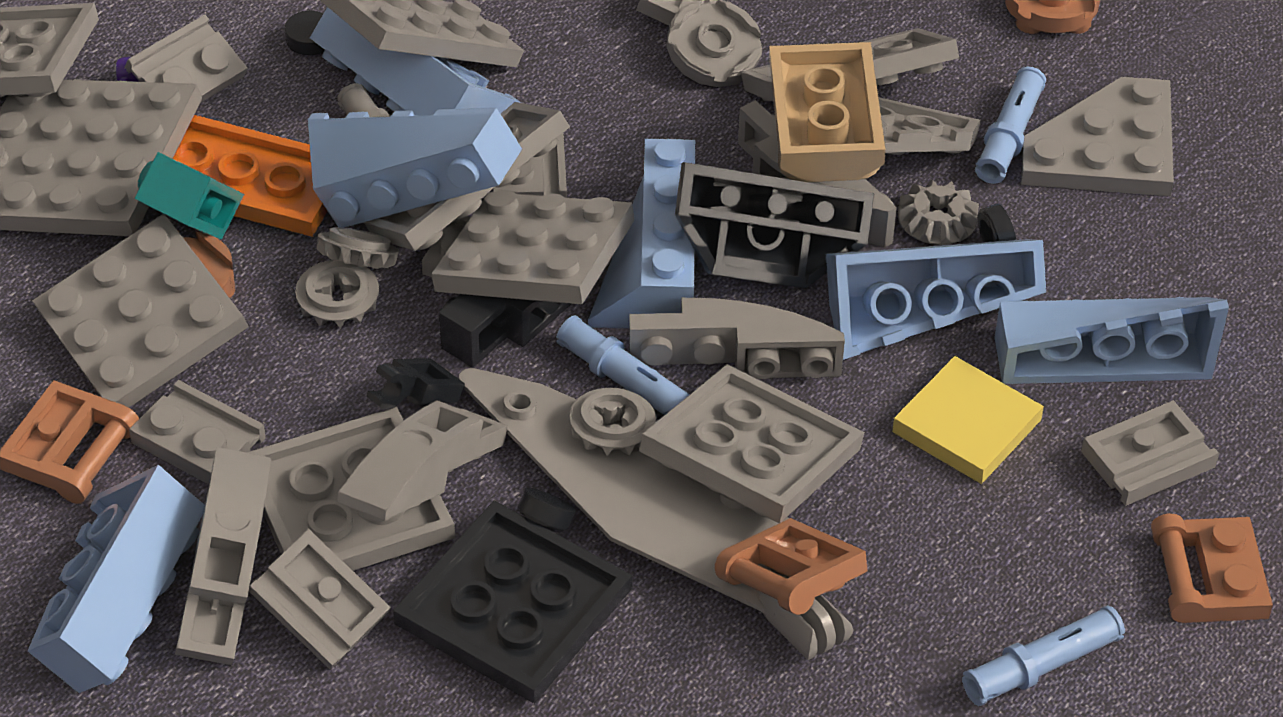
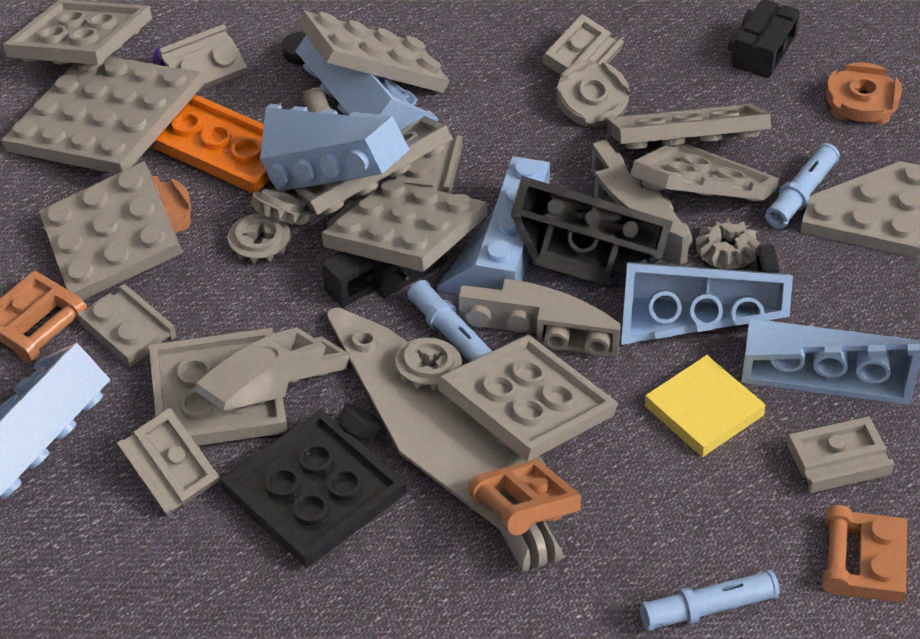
camera: 15 degrees right, 0 degrees up
teal brick [134,152,244,240] -> none
light grey slope [175,447,272,666] -> none
black plate [366,358,465,410] -> none
tan slope [769,42,886,182] -> none

